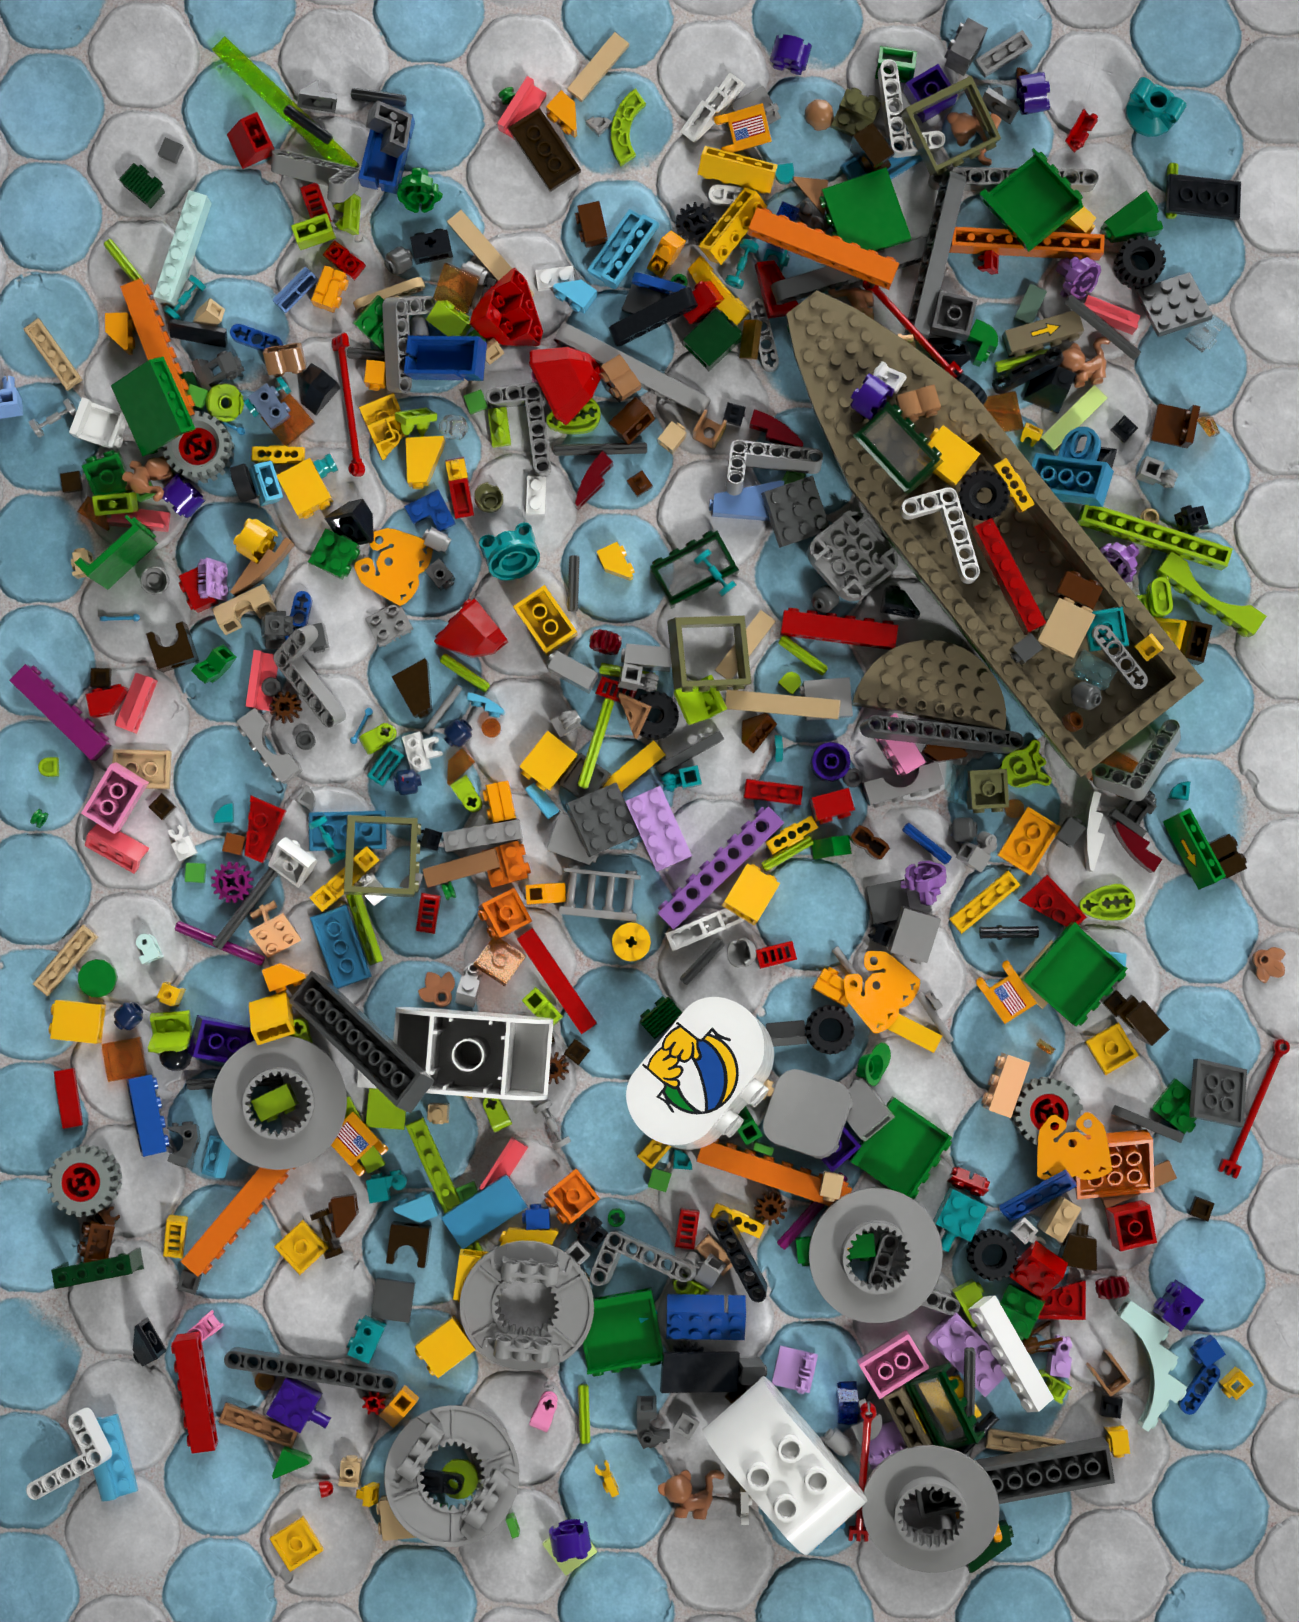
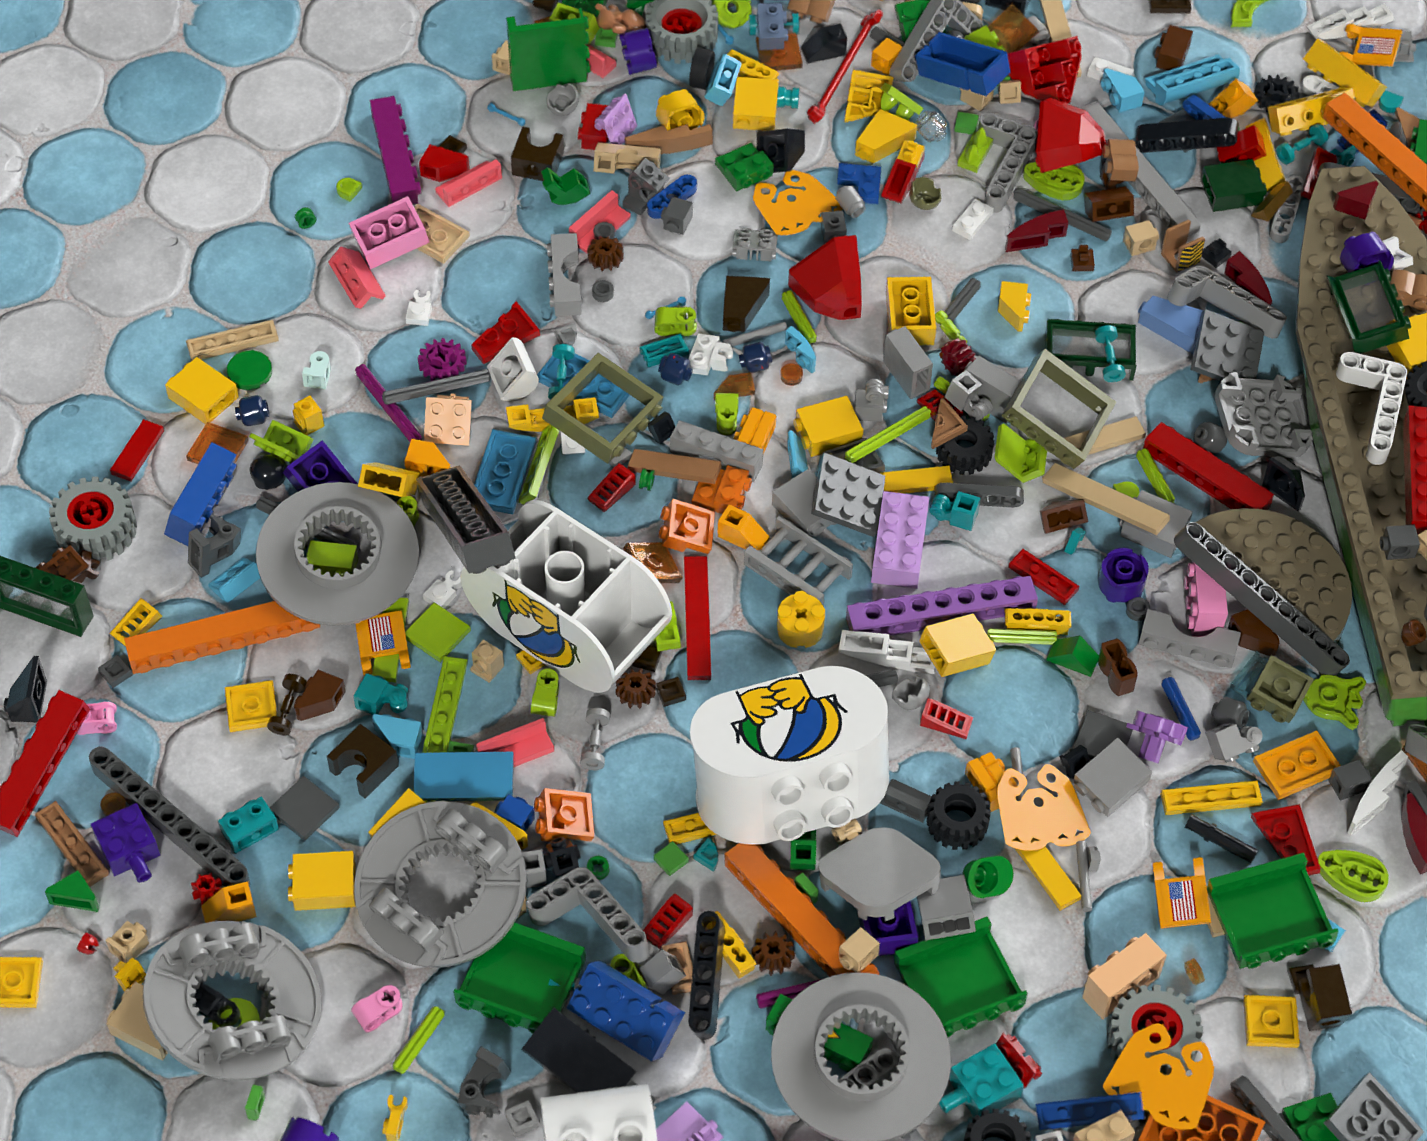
camera: 30 degrees right, 30 degrees down
dark brown tile [149,793,176,820] -> none
bright green tile [185,863,206,883] -> none
teal tile [214,803,234,823] -> none
dark orange tile [222,832,246,856] -> none
light grey beam [273,624,346,728] -> none
teal piece [479,522,540,580] -> none
red brick [809,788,855,824] -> none
clear orange tile [1004,799,1024,819] -> none
none -> lime axle [935,310,968,343]
none -> dark red slope [1333,180,1379,220]

